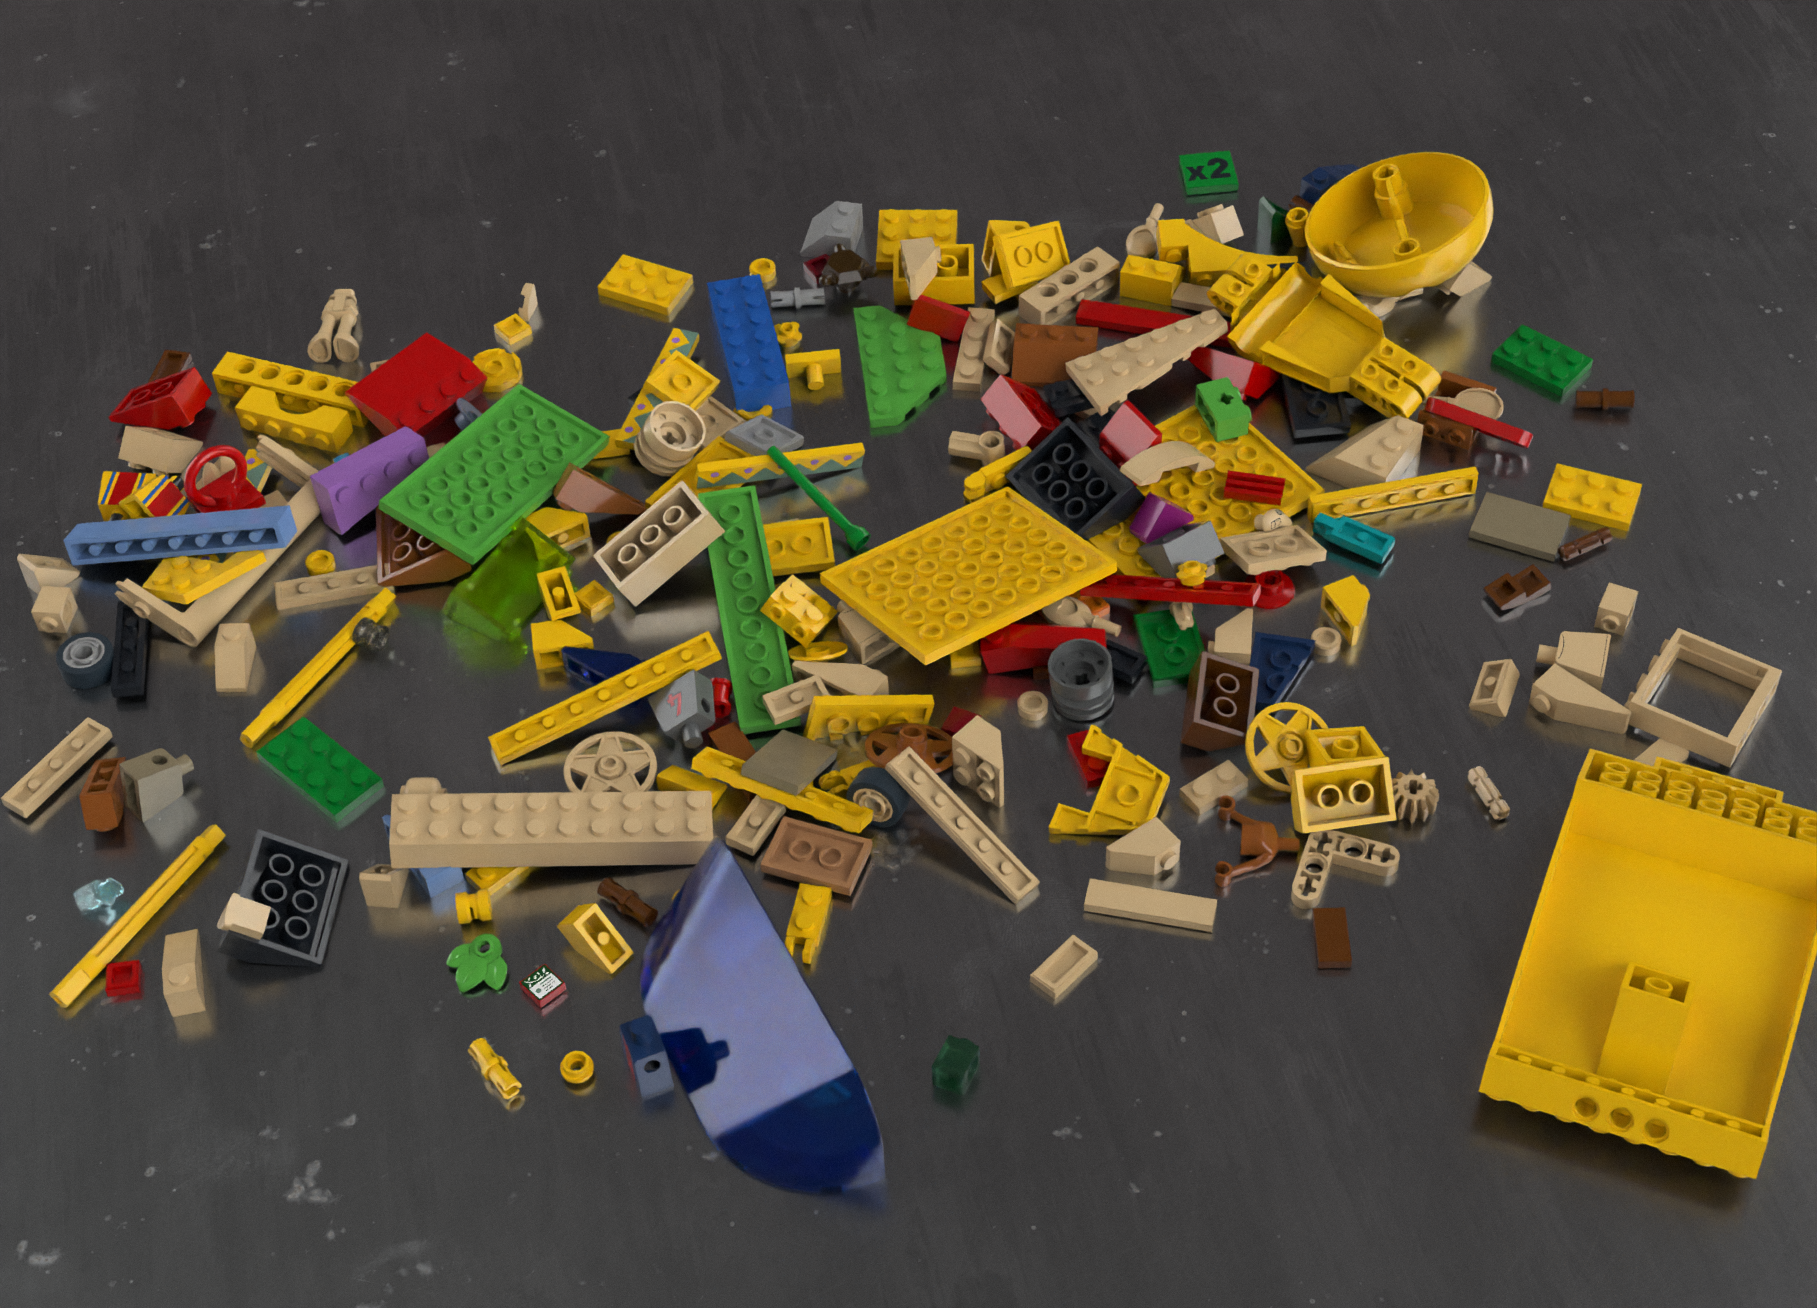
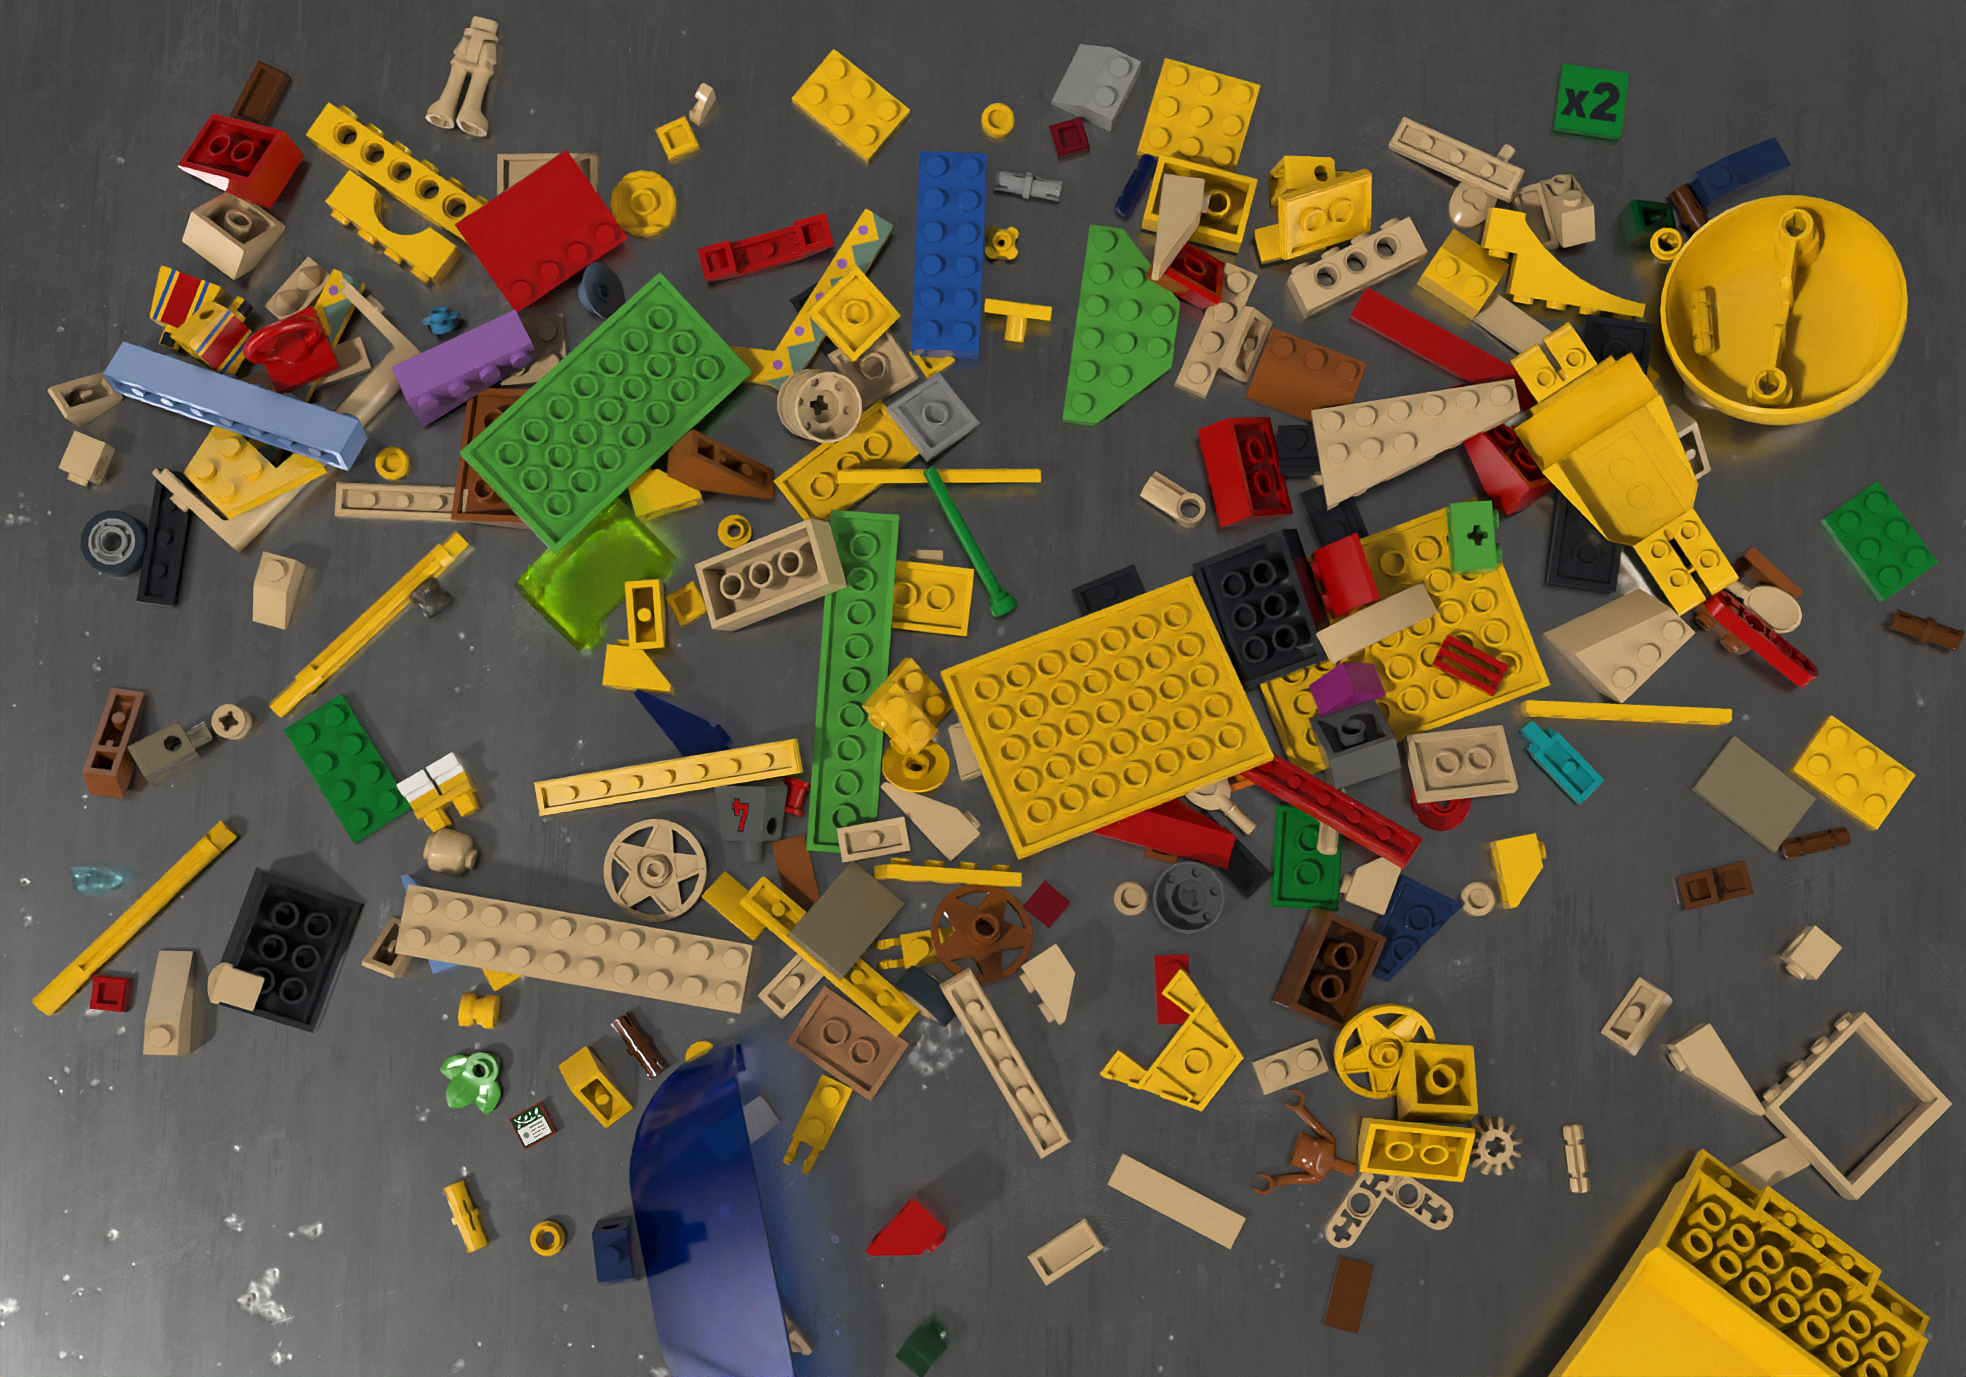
camera: 15 degrees right, 35 degrees up
tan plate [1,717,113,818] -> none
dark brown rock [819,243,878,293] -> none
yellow hinge [963,446,1032,503] -> none
tan slope [1105,817,1181,876] -> none
yellow plate [1176,561,1208,586] -> none
tan arm [1254,509,1292,532] -> none
tan torso [1536,631,1611,691] -> none
none -> tan wheel [211,704,252,740]
none -> yellow hips [396,752,480,833]
none -> red slope [697,213,834,282]
none -> red slope [865,1191,947,1256]
none -> black plate [1071,564,1146,617]
none -> clear blue axle [1114,154,1158,217]
none -> tan tile [1389,117,1525,203]

